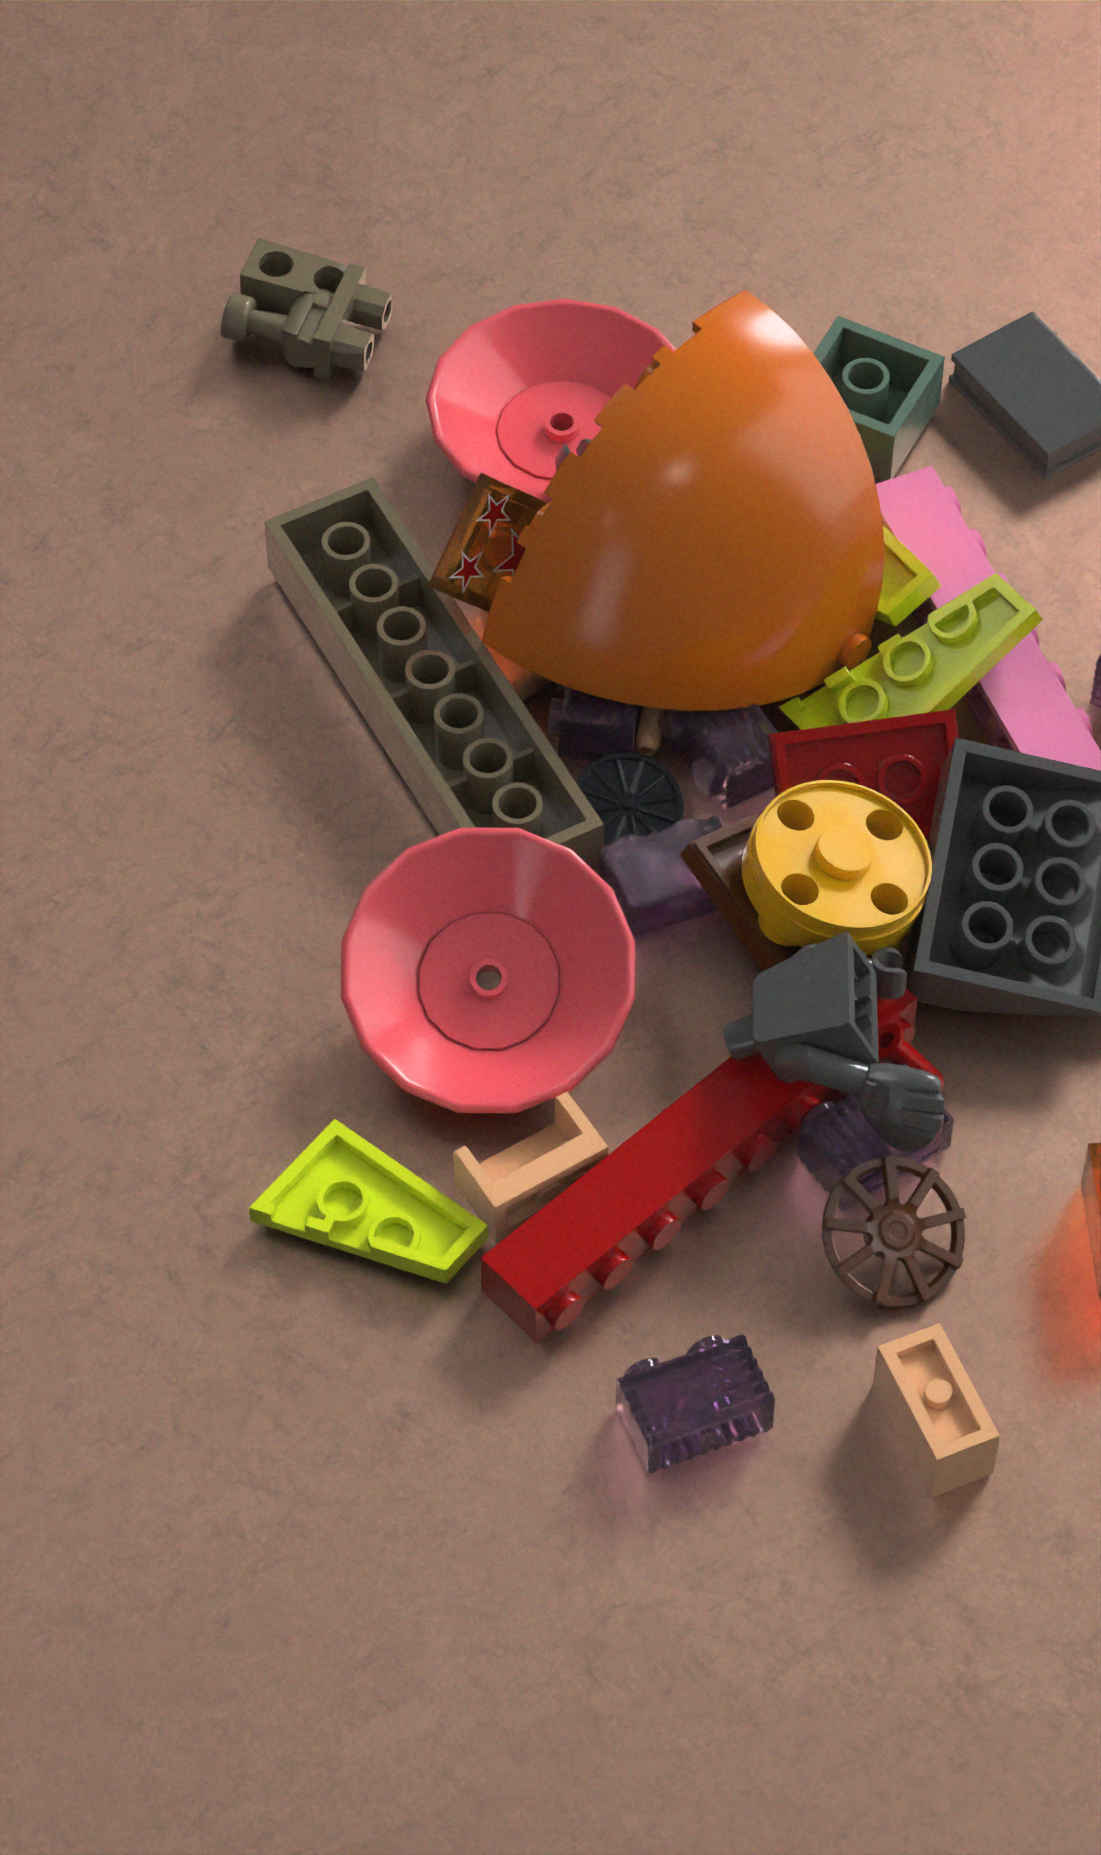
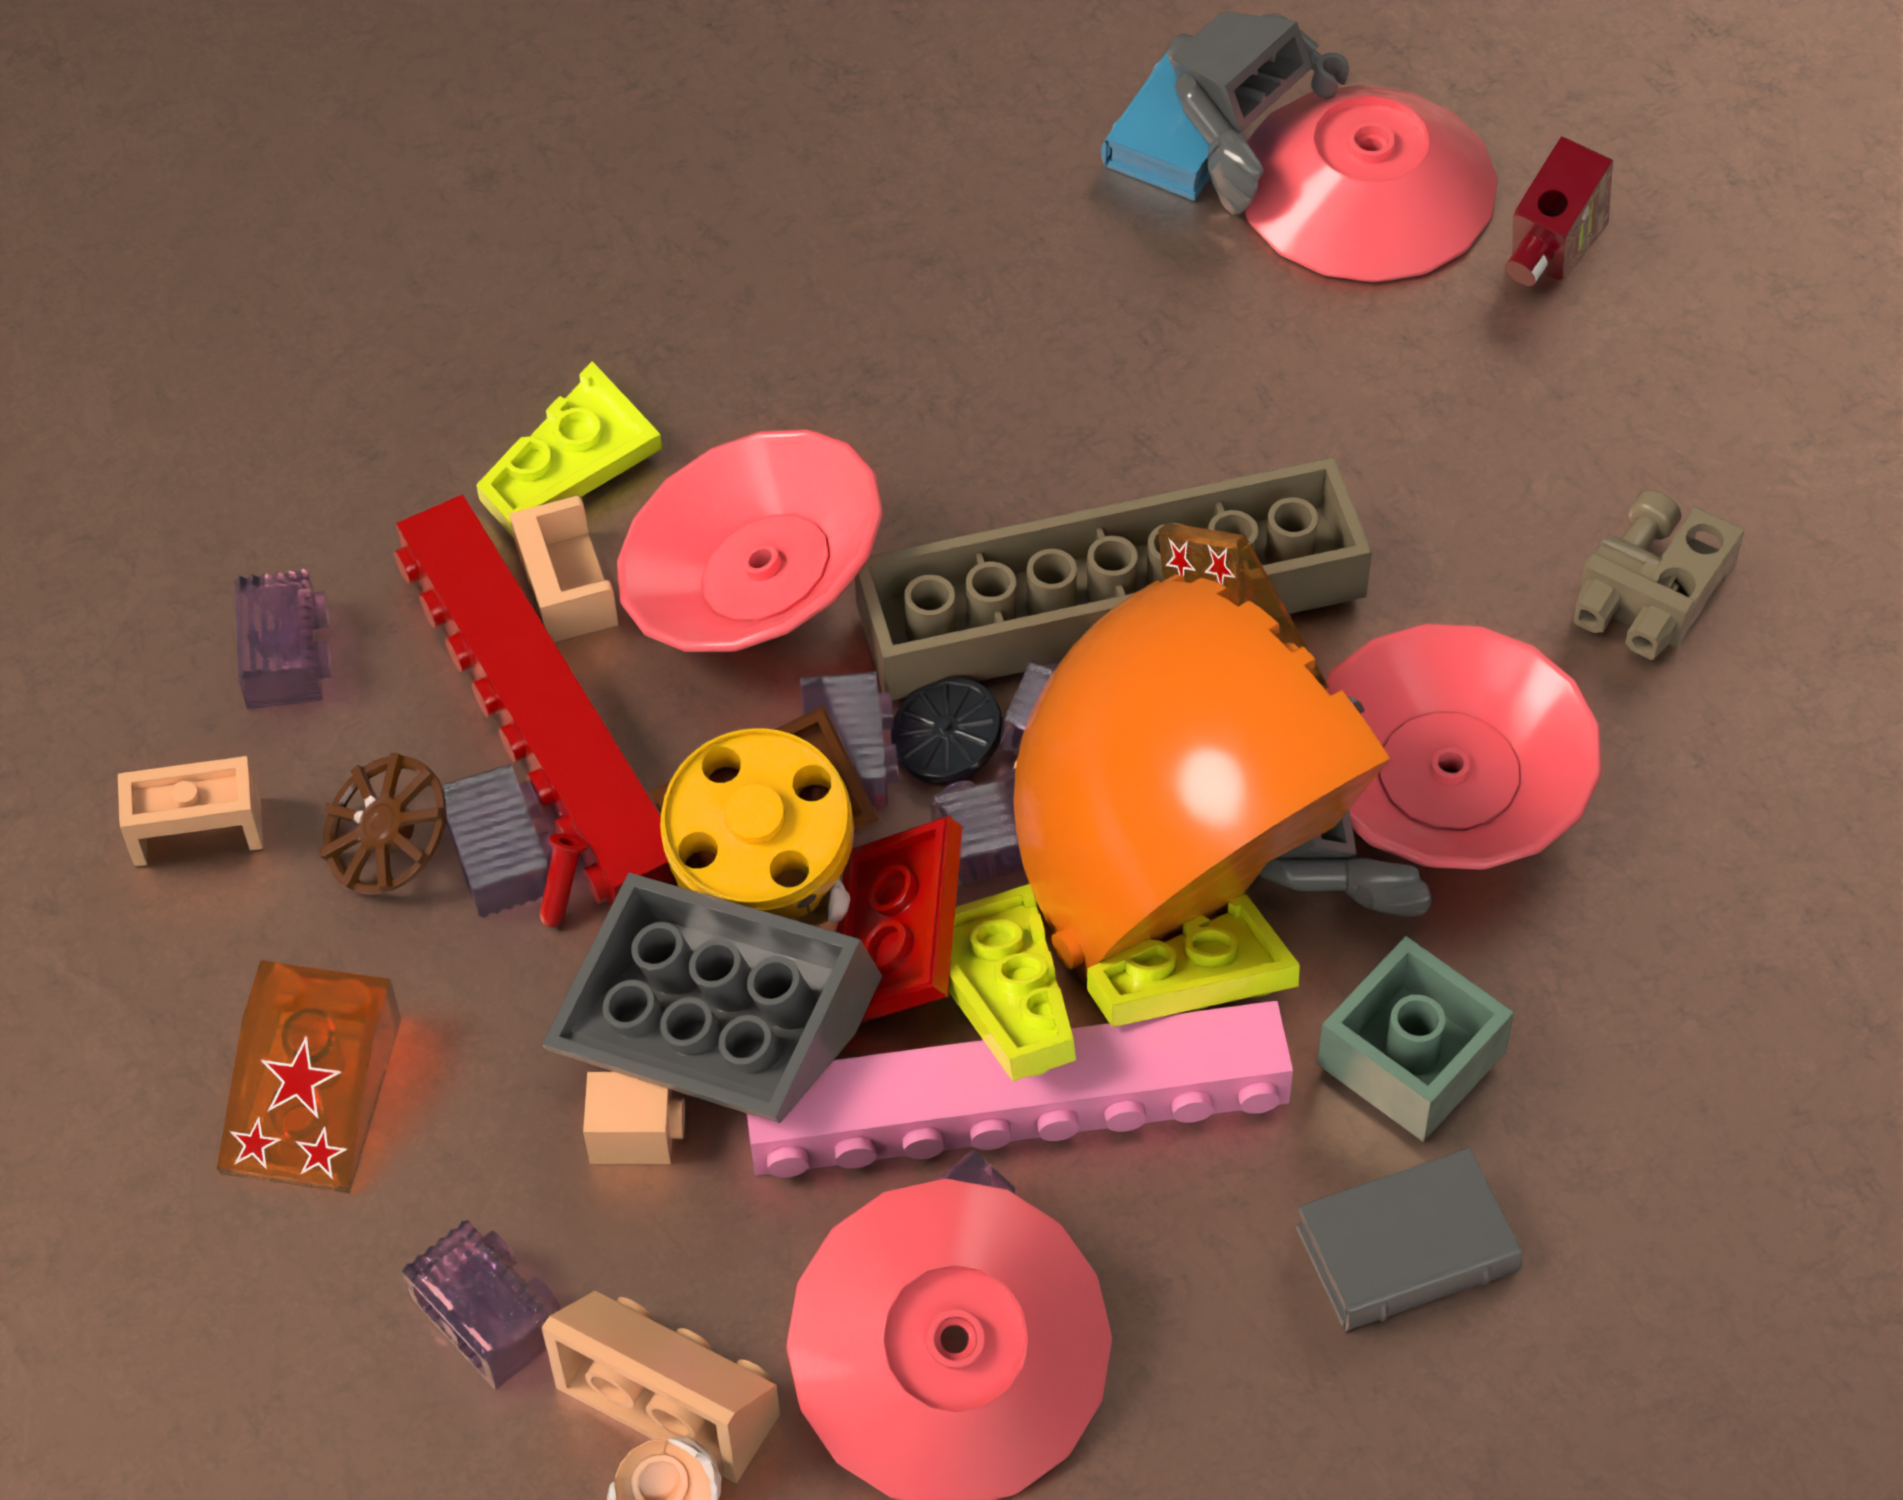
camera: 105 degrees right, 0 degrees up
dark grey torso [723,931,945,1152] -> none

